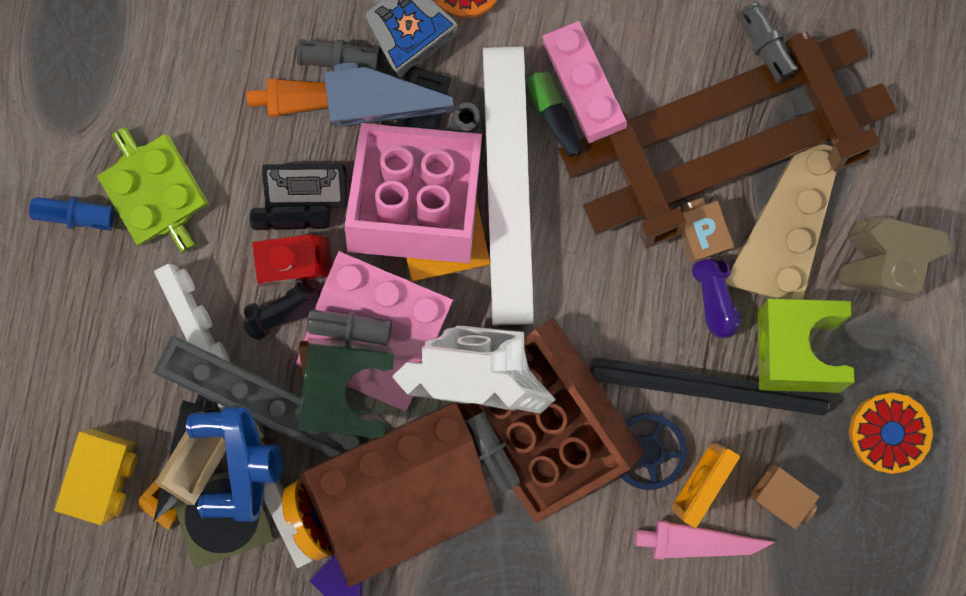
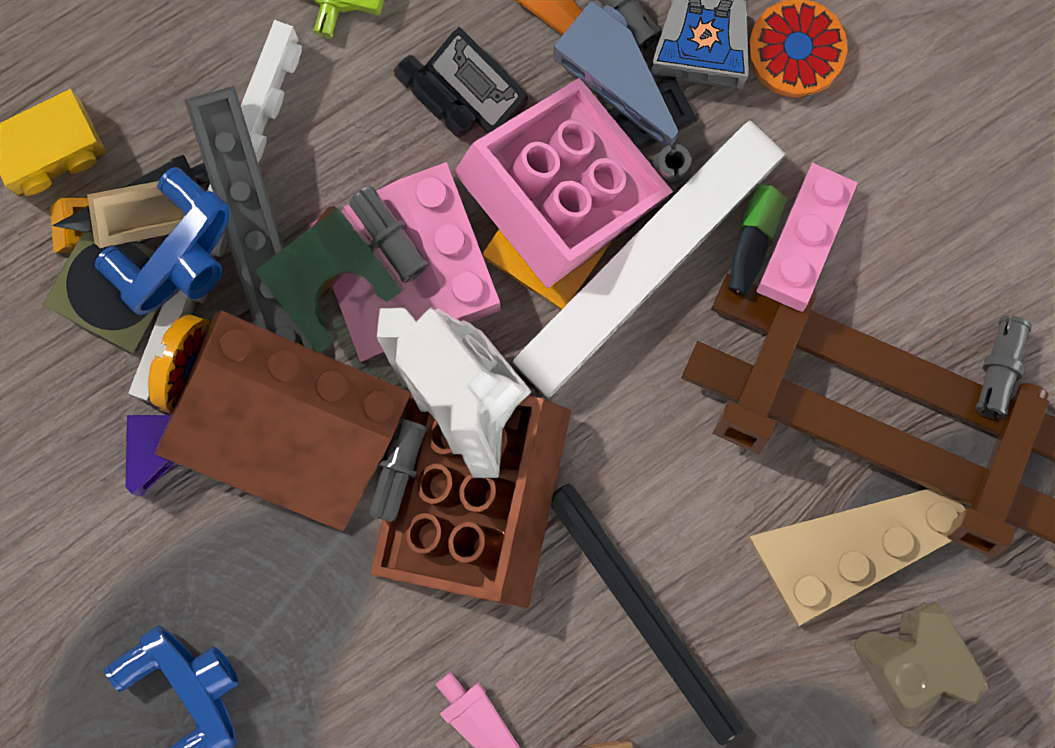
camera: 50 degrees right, 5 degrees down
black piece [244,281,320,340] -> none
red torso [252,234,332,287] -> none
dark blue wheel [619,414,687,490] -> none
light orange tile [671,442,741,529] -> none
medium nougat brick [679,197,734,263] -> none
dark purple piece [692,259,742,338] -> none
lime piece [757,299,855,393] -> none

